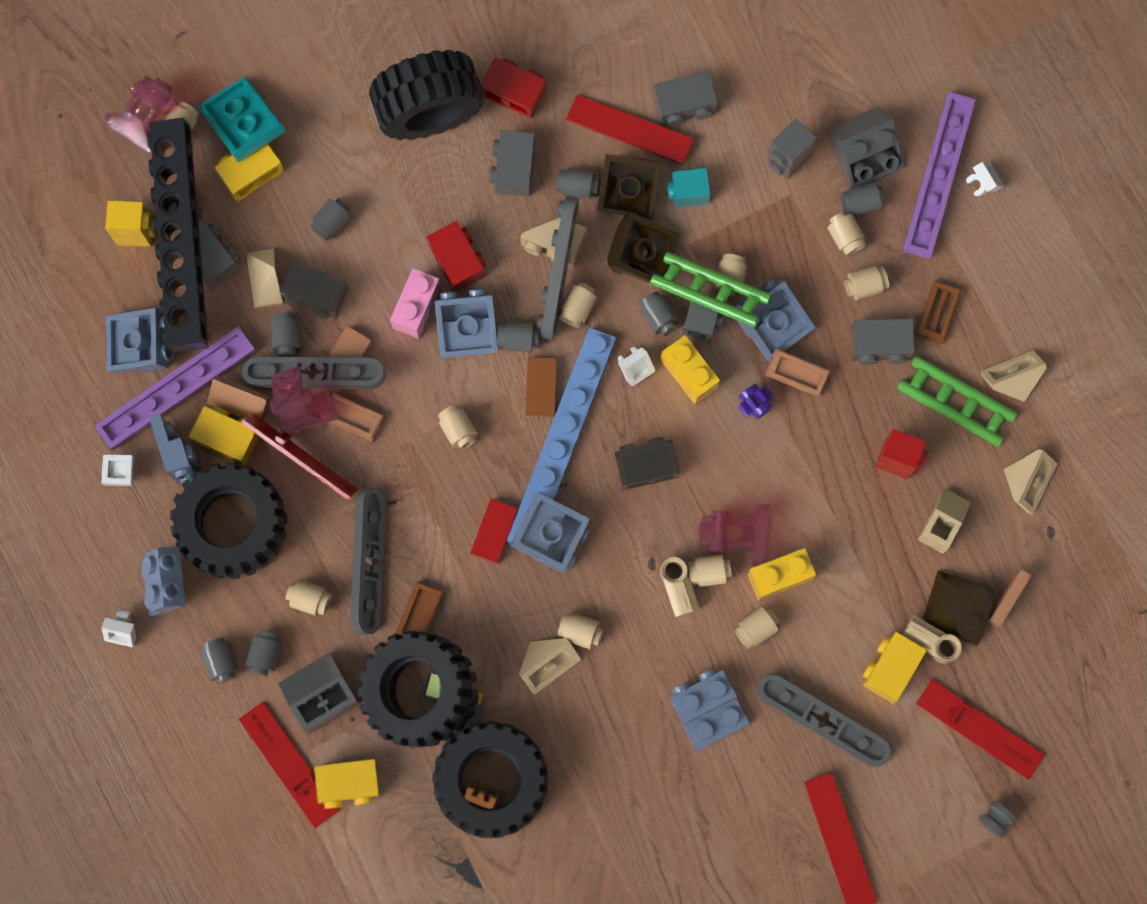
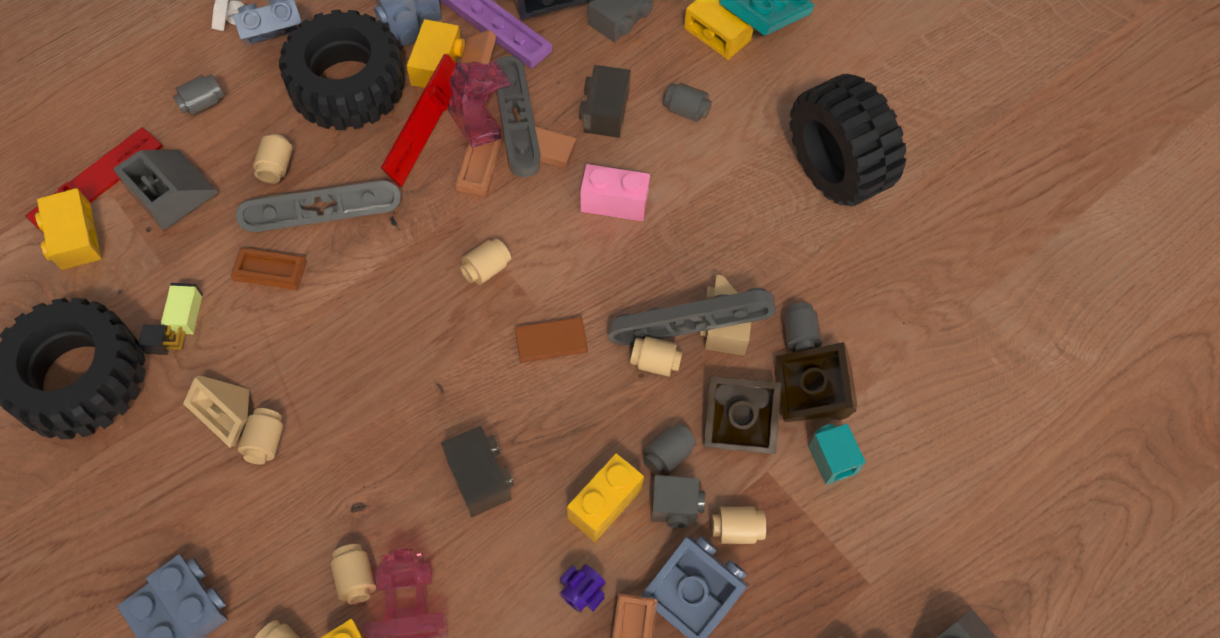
camera: 75 degrees right, 15 degrees down
dark grey brick [245,631,282,677] -> none
tan slope [246,248,283,309] -> none
dark grey brick [270,312,301,357] -> none
black tyre [357,631,478,747] -> none
red brick [426,221,487,292] -> none
sand blue plate [434,288,498,358] -> none
dark orange tile [464,779,503,810] -> none
red tile [470,499,518,564] -> none
red brick [481,57,546,119] -> none
dark grey brick [490,130,535,196] -> none
dark grey brick [497,321,540,352] -> none
medium blue plate [507,328,616,544] -> none
sand blue plate [510,492,590,573] -> none
red piece [566,95,694,165] -> none
white tile [618,347,655,387] -> none
bright green bar [650,252,772,328] -> none
dark grey brick [653,72,717,126] -> none
tan piece [659,557,700,618] -> none
dark grey brick [767,118,817,179] -> none

